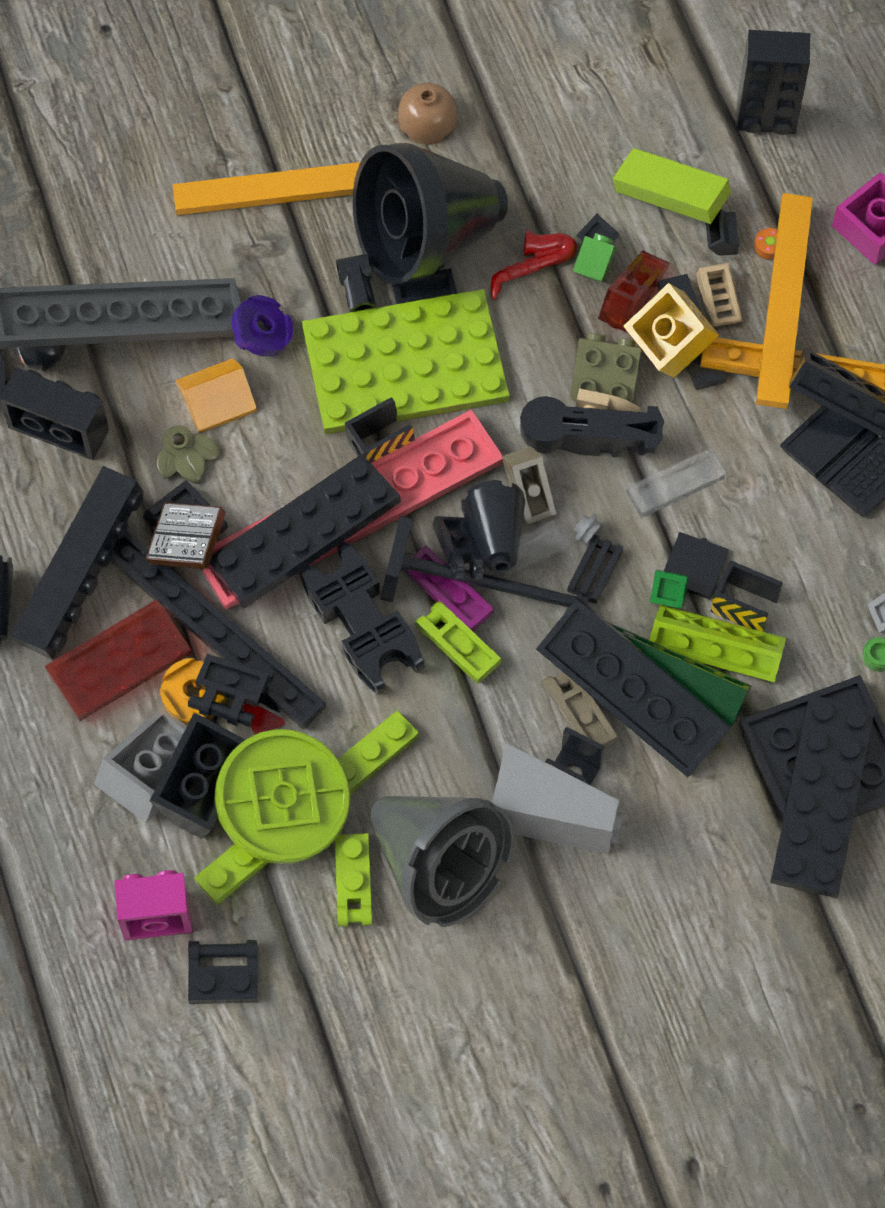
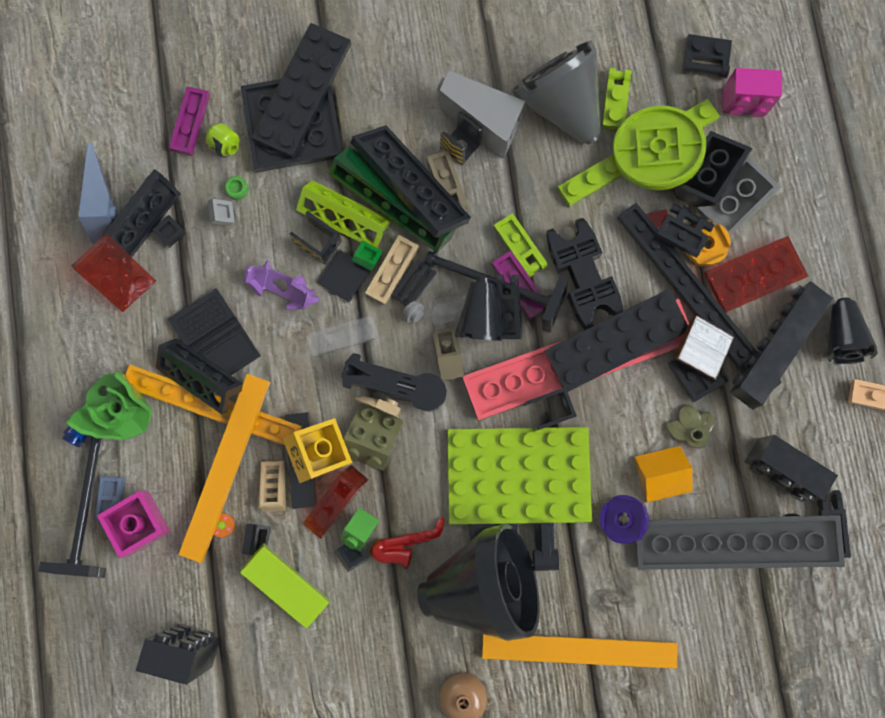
camera: 170 degrees left, 15 degrees up
none -> medium lavender piece [244,260,320,310]
none -> tan plate [365,235,419,306]

